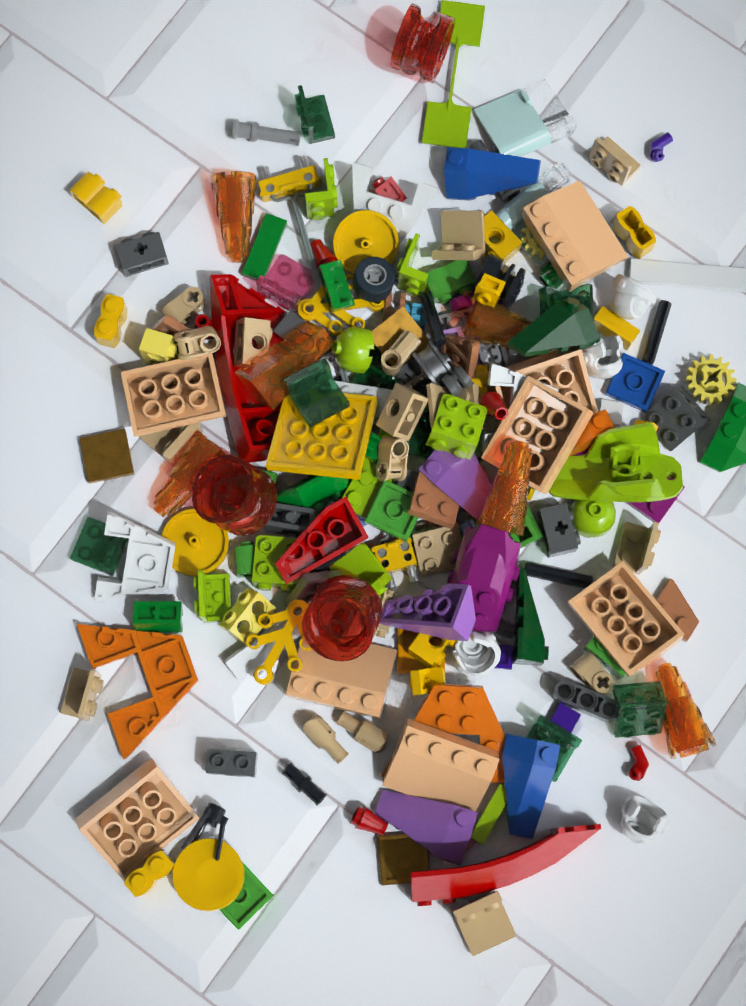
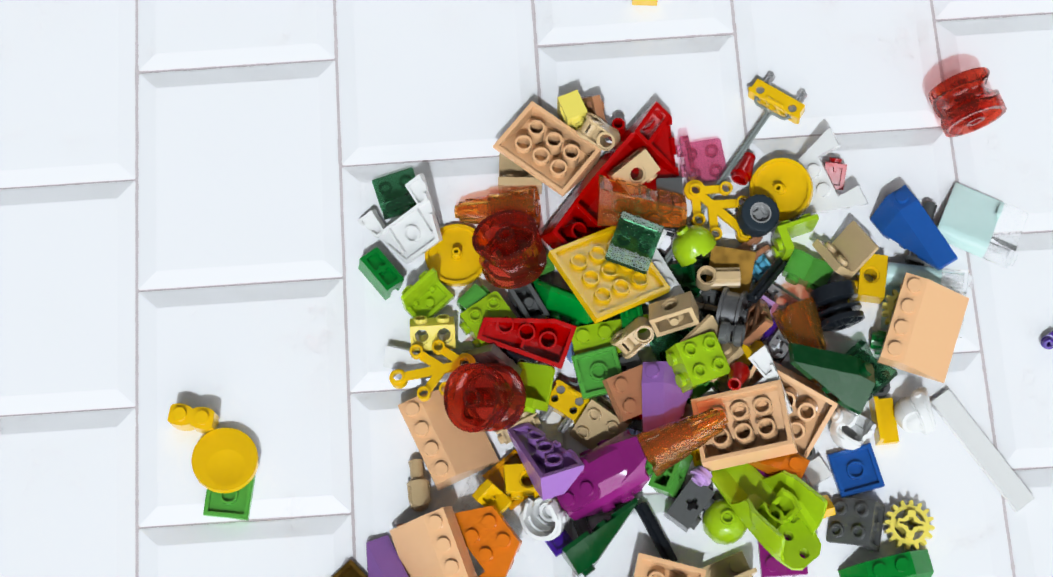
camera: 55 degrees right, 5 degrees down
tan bracket [60,667,104,721] -> none
light nougat slope [75,757,200,881] -> none
orange wing [77,624,199,760] -> none
pearl gold tile [80,429,135,484] -> none
yellow brick [94,294,128,348] -> none
dark grey brick [116,232,169,277] -> none
tan piece [161,287,205,325] -> none
black plant [181,803,229,861] -> none
dark grey brick [206,749,258,778] -> none
clear orange cone [211,171,257,263] -> none
light grey pin [232,119,301,146] -> none
green tile [242,213,288,283] -> none
black pin [281,762,327,806] -> none
clear green bracket [294,85,335,144] -> none
tan arm [303,714,349,764] -> none
lime bracket [305,158,338,221] -> none
green hinge [317,260,355,313] -> none
red cone [350,806,388,836] -> none
lime hinge [422,0,485,148] -> none
magenta tile [449,295,473,312] -> none
yellow bracket [473,273,506,308] -> none
tan bracket [589,136,641,186] -> none
yellow brick [613,206,656,259] -> none
black axle [642,300,672,365] -> none
none -> lavender plate [690,465,713,487]

